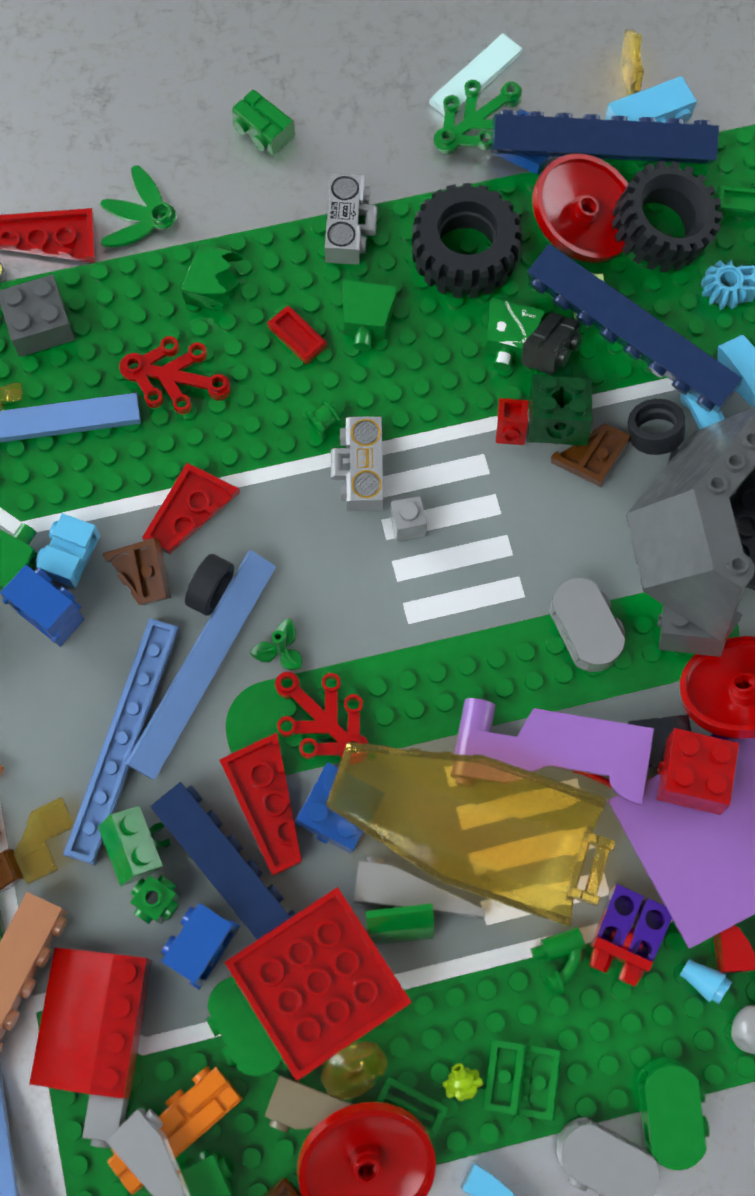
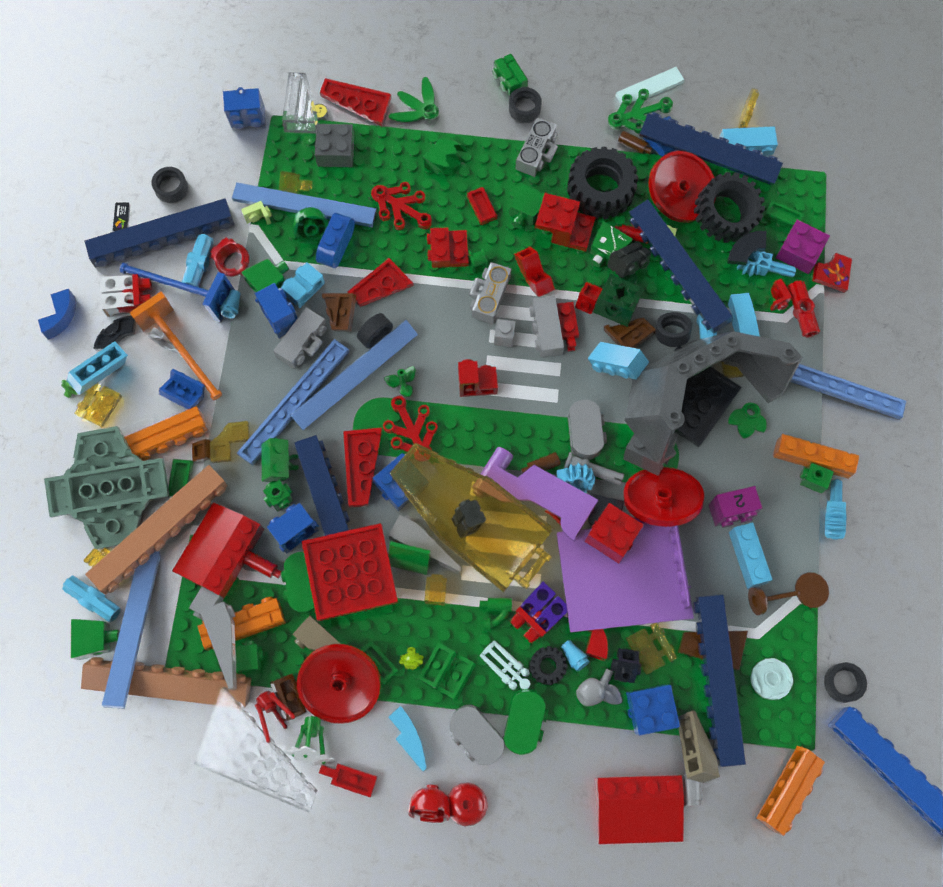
camera: 20 degrees right, 0 degrees up
clear yellow tile [321,1042,388,1100] -> none
none -> red cylinder [243,551,281,579]
none -> light grey piece [273,307,327,369]
none -> green cylinder [293,207,329,244]
none -> blue brick [316,213,355,269]
none -> clear yellow brick [424,574,447,606]
none -> red plate [427,227,468,268]
none -> pearl dark grey brick [451,499,486,538]
none -> red brick [458,359,498,397]
none -> light aqua piece [479,640,530,690]
none -> black tyre [509,87,542,123]
none -> red brick [514,247,555,297]
none -> reddish brown cylinder [521,452,561,474]
none -> light grey brick [529,296,564,357]
none -> black tyre [529,646,567,685]
none -> red bracket [535,193,595,251]
none -> red plate [557,302,579,352]
none -> medium azure gear [557,462,595,493]
none -> light grey pin [564,452,624,486]
none -> medium azure brick [588,342,649,380]
none -> red cylinder [615,224,648,244]
none -> reddish brown cylinder [618,130,653,155]
none -> black tile [727,231,766,265]

